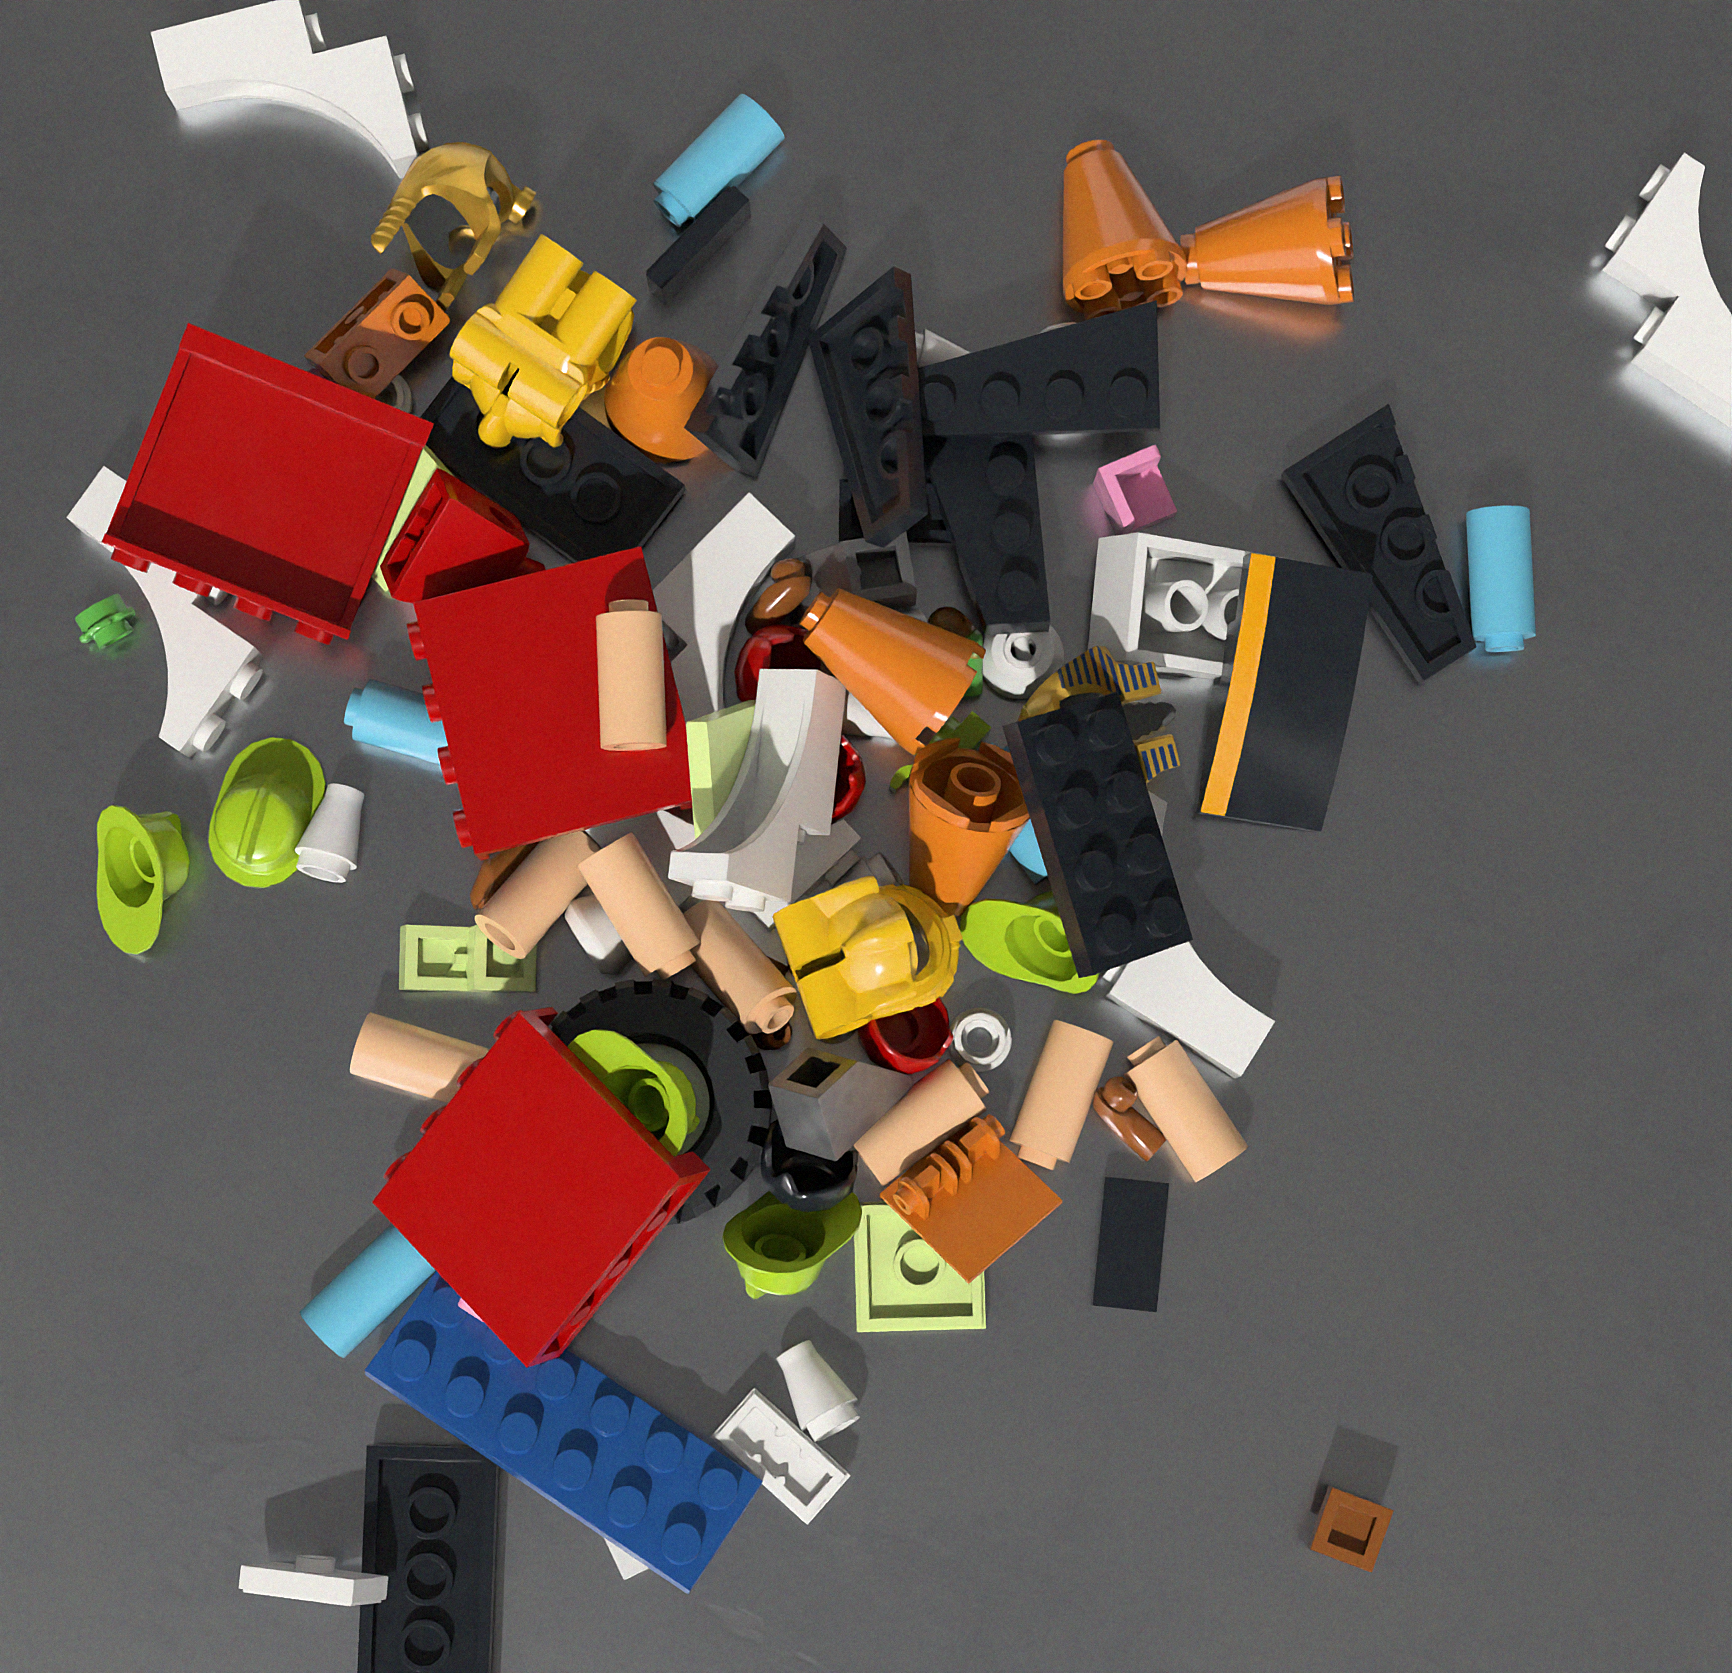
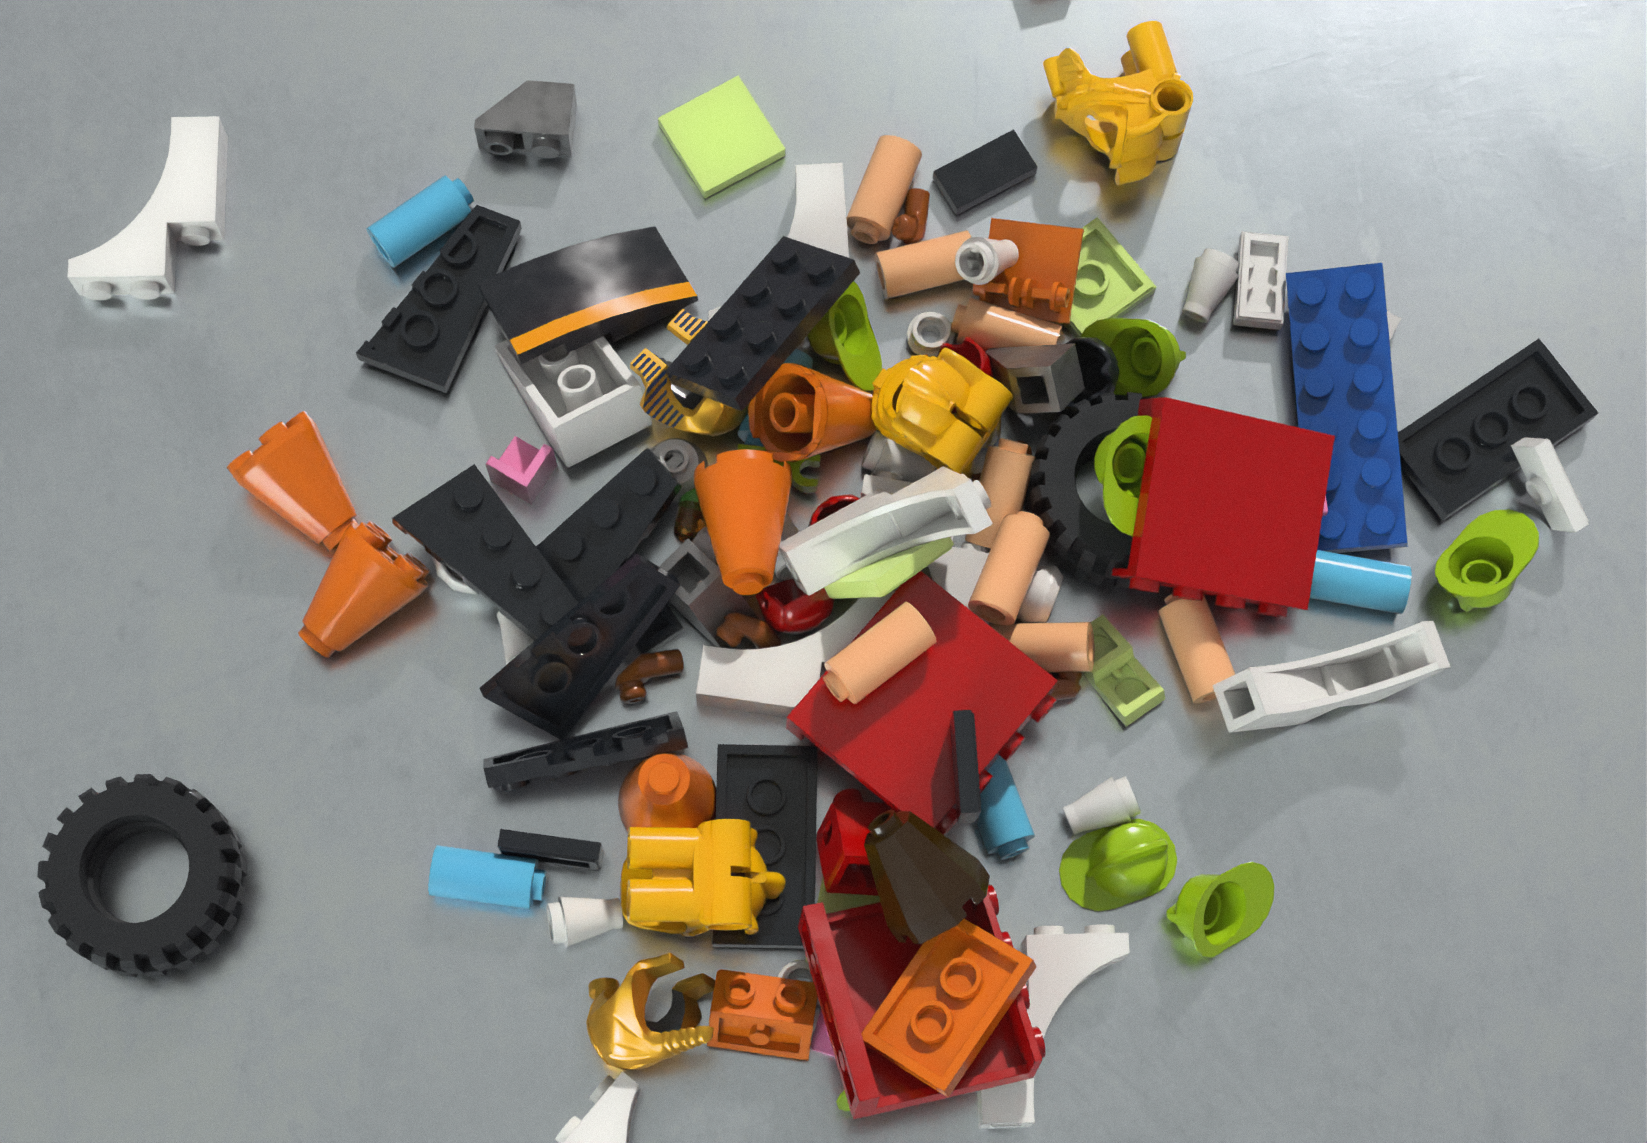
camera: 125 degrees left, 10 degrees down
bright green plate [75,594,136,649] -> none
none -> flat silver slope [474,80,577,158]
none -> white cone [546,897,623,947]
none -> dark orange arm [615,649,684,704]
none -> yellowish green tile [658,75,786,199]
none -> orange plate [861,919,1037,1098]
none -> dark brown cone [864,810,990,944]
none -> black tile [950,710,981,823]
none -> white cone [955,237,1019,285]
none -> yellow helmet [1043,21,1193,185]
none -> white arch [1212,621,1451,733]
none -> lime piece [1435,509,1539,612]

